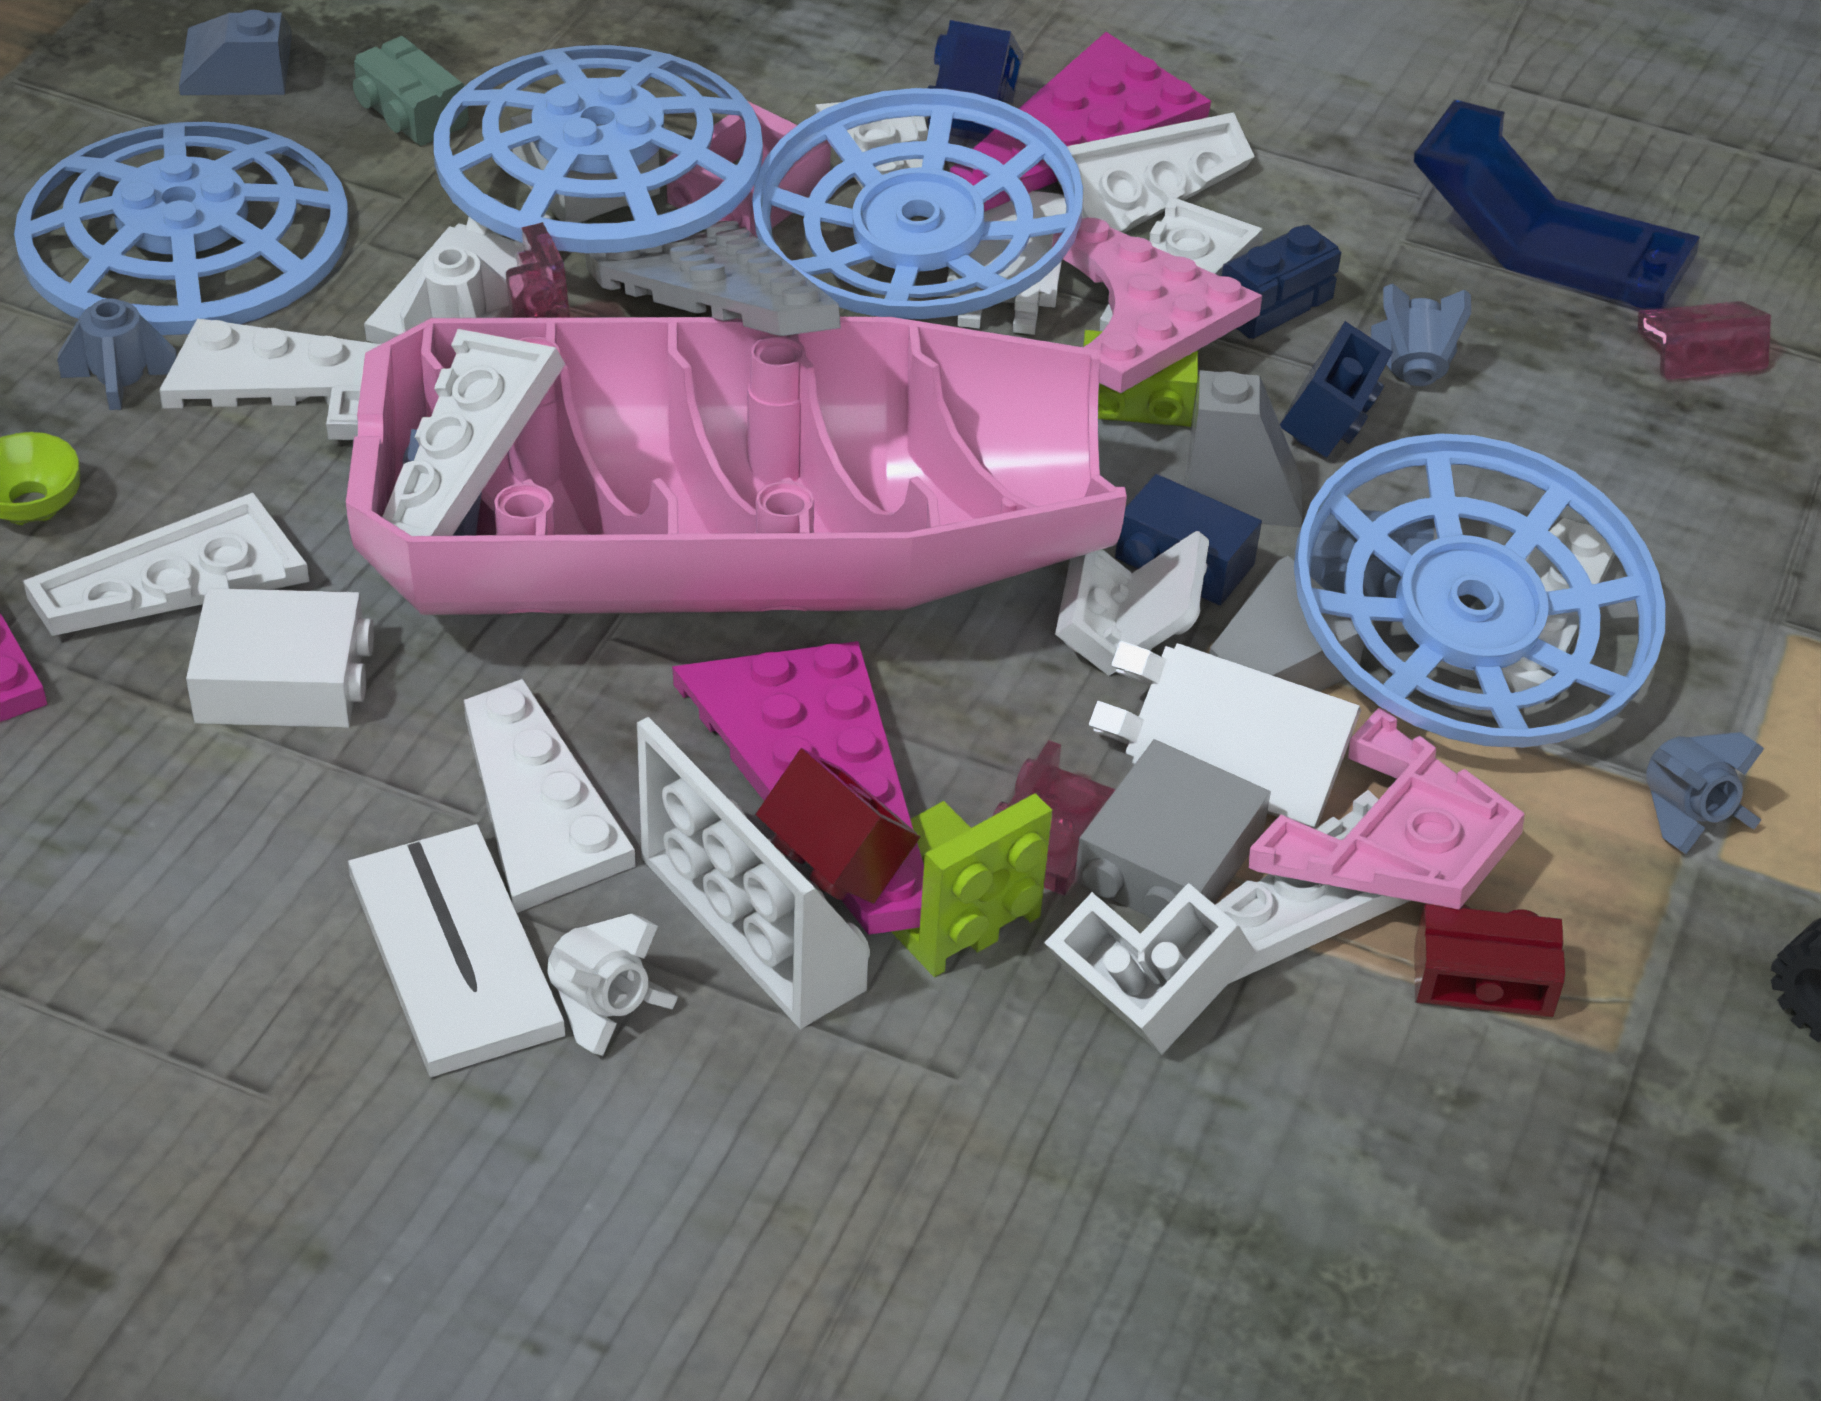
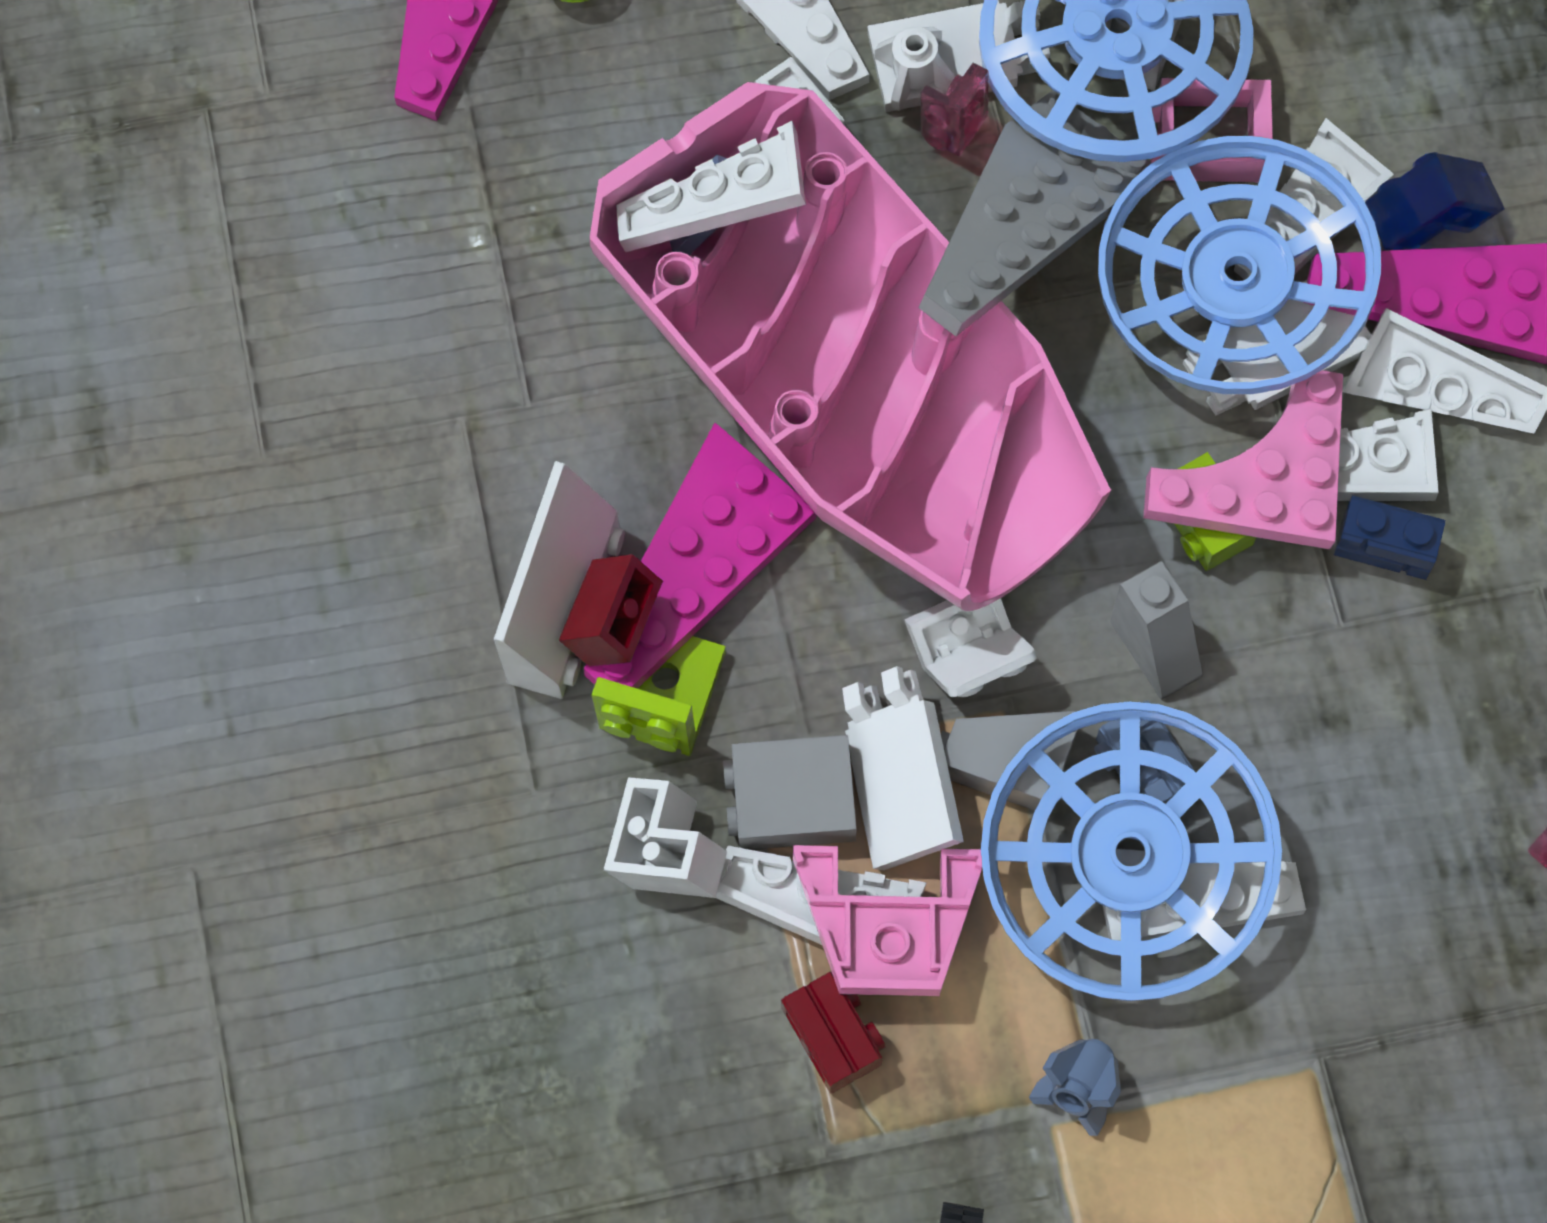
camera: 60 degrees right, 25 degrees up
white wing [23,493,309,636] -> none
white brick [186,588,374,728] -> none
white tile [348,824,565,1078] -> none
white wing [464,679,635,913] -> none
white brick [548,914,678,1056] -> none
clear pink bracket [993,740,1116,896] -> none
dark blue brick [1115,474,1262,606] -> none
dark blue brick [1280,321,1393,458] -> none
sand blue brick [1371,284,1471,386] -> none

